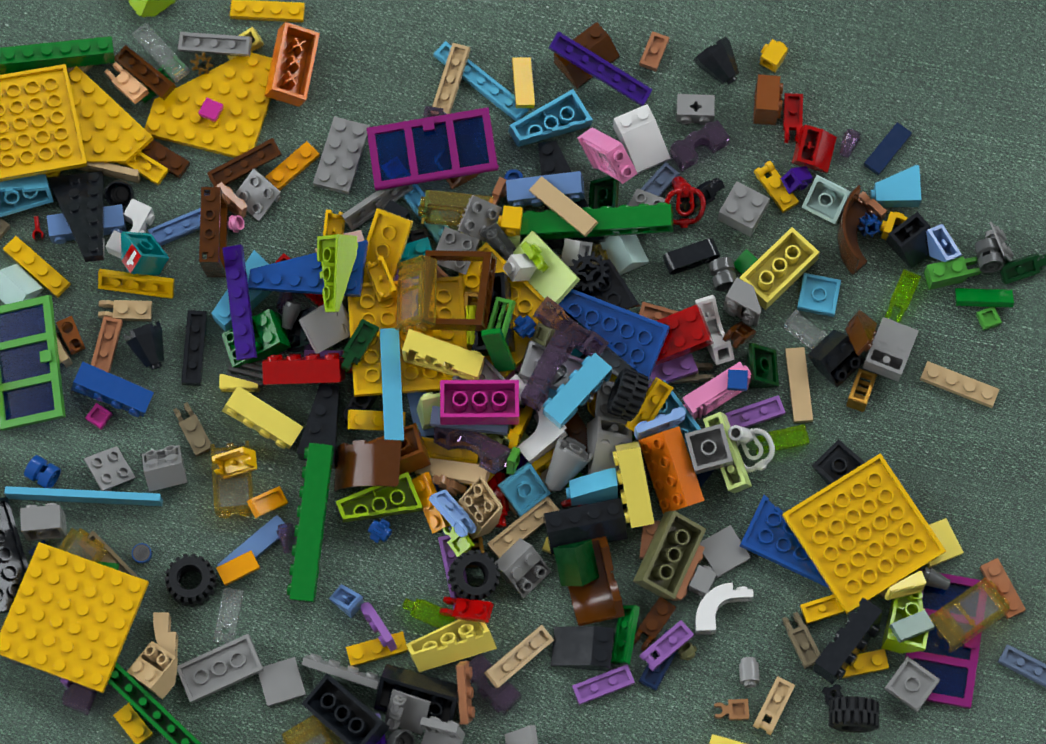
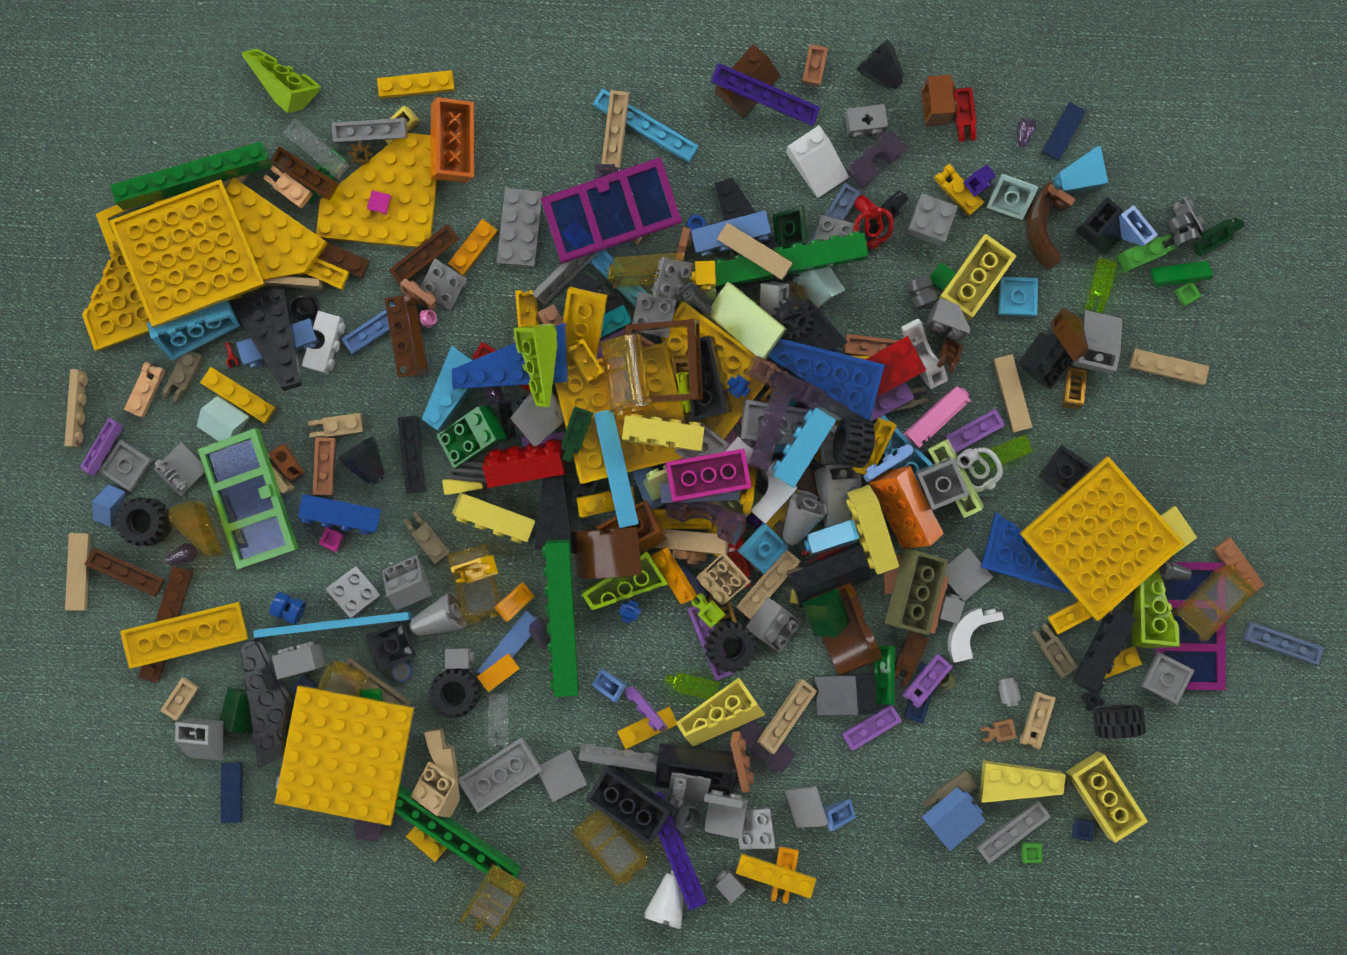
camera: 10 degrees left, 15 degrees up
yellow plate [98,269,175,299] -> none
teal slope [121,231,170,275] -> none
dark purple plate [223,244,257,361] -> none
dark grey cone [281,300,302,329] -> none
light blue hinge [429,489,477,538] -> none
red hinge [439,597,494,623] -> none
green tile [481,328,516,372] -> none
bright green tile [487,297,516,338] -> none
white brick [503,253,537,282] -> none
bright green tile [506,447,520,475] -> none
medium azure wedge [508,89,593,147] -> none
yellow tile [512,57,535,108] -> none
lime plate [520,241,549,273] -> none
olive tile [531,322,556,348] -> none
bright pink door [577,128,638,184] -> none
black beam [663,238,720,275] -> none
blue tile [727,369,748,391] -> none
dark green slope [747,343,779,388] -> none
yellow brick [759,39,788,73] -> none
clear hinge [784,309,827,350] -> none
red slope [792,124,837,173] -> none
blue gear [857,213,882,237] -> none
yellow bracket [880,211,908,240] -> none
light yellow slope [884,571,927,600] -> none
tile [889,610,935,643] -> none
none -> black slope [365,620,416,671]
none -> light grey cone [410,593,466,636]
none -> light grey brick [445,648,475,669]

